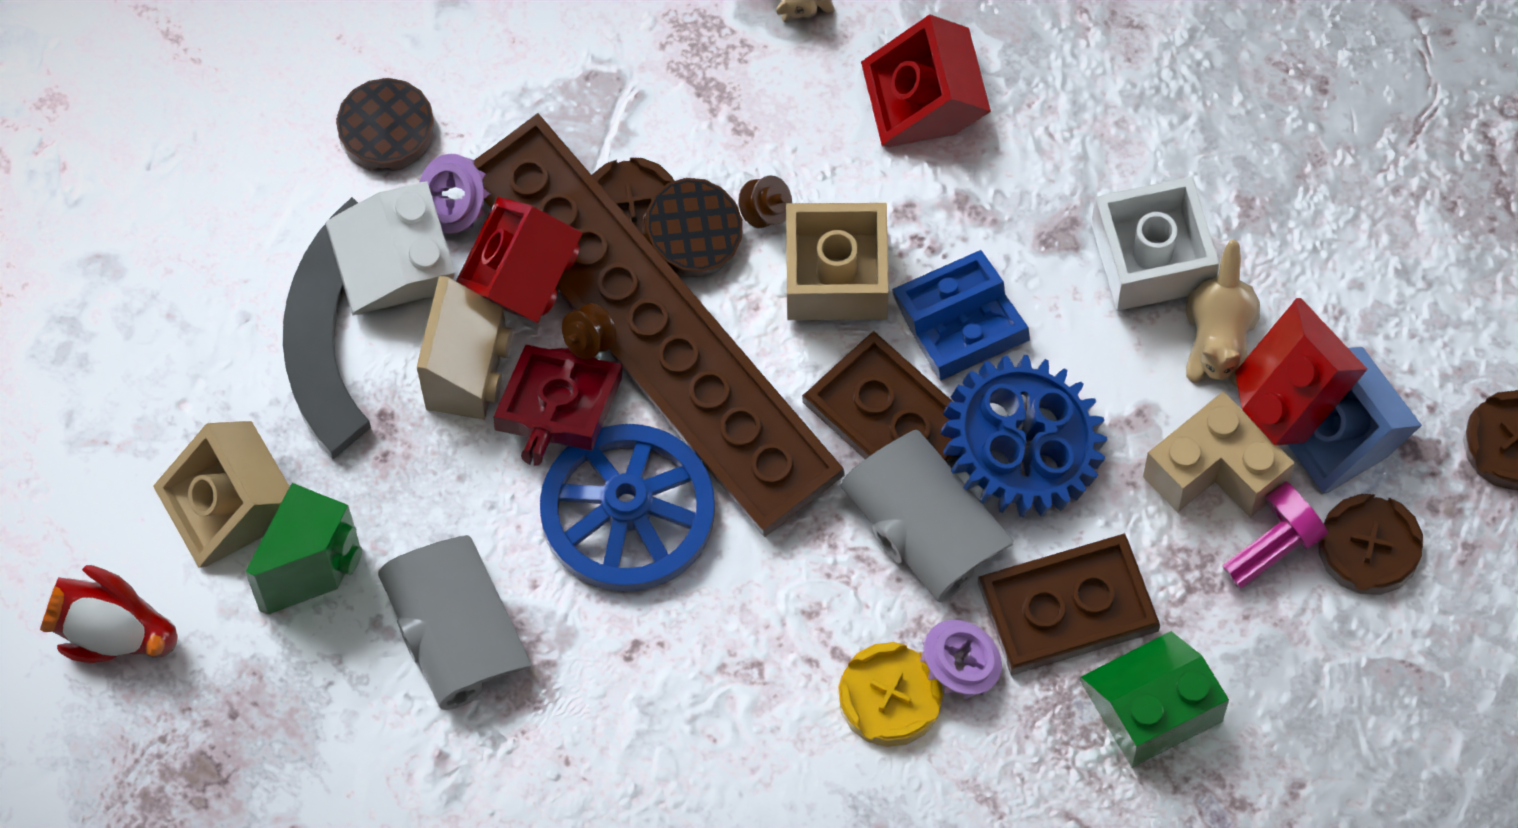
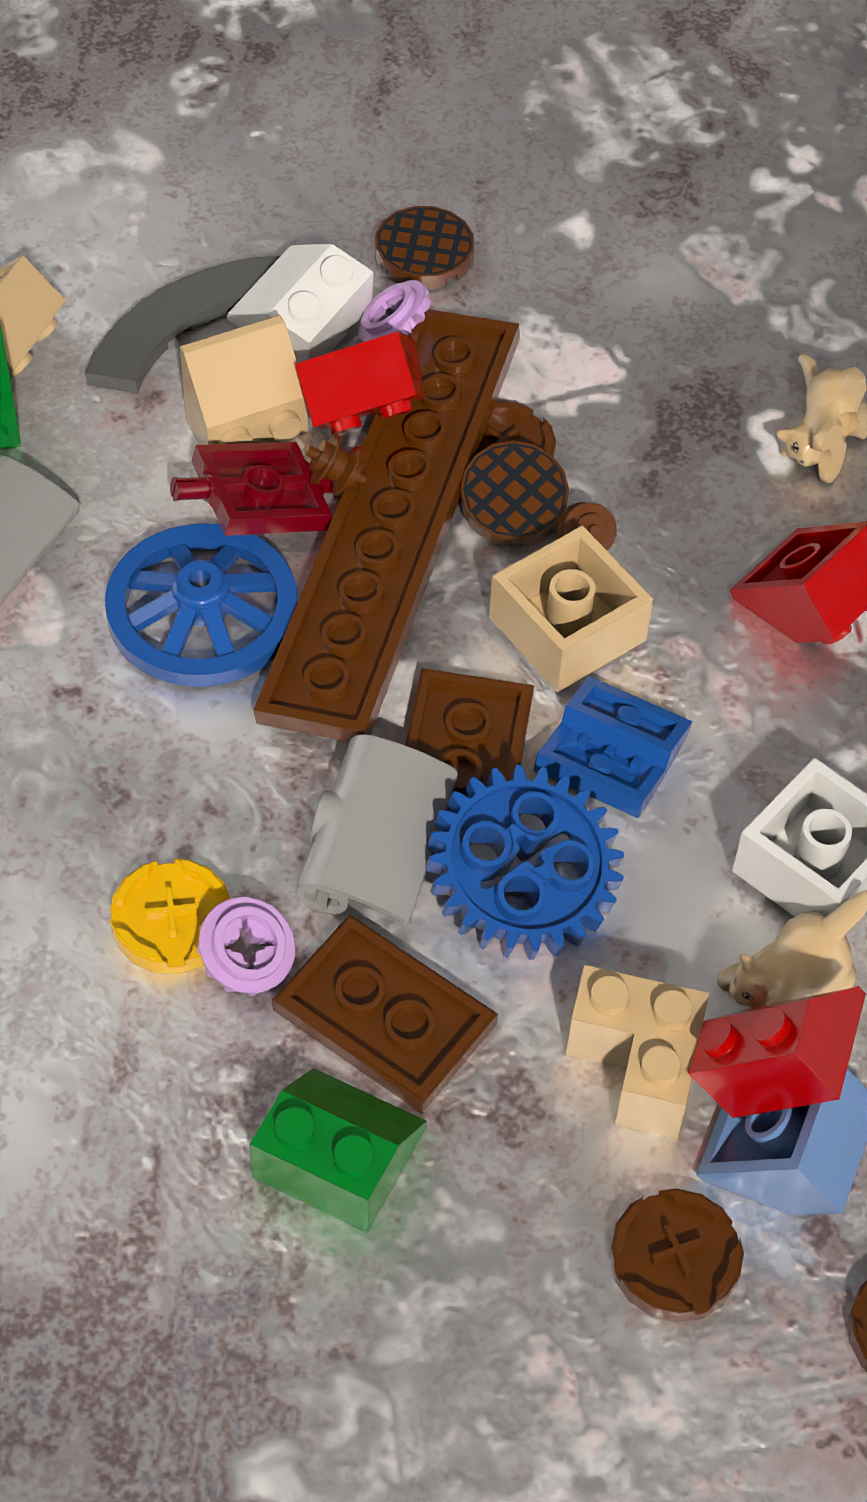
camera: 50 degrees right, 10 degrees down
dark pink piece [1222,481,1329,589] -> none

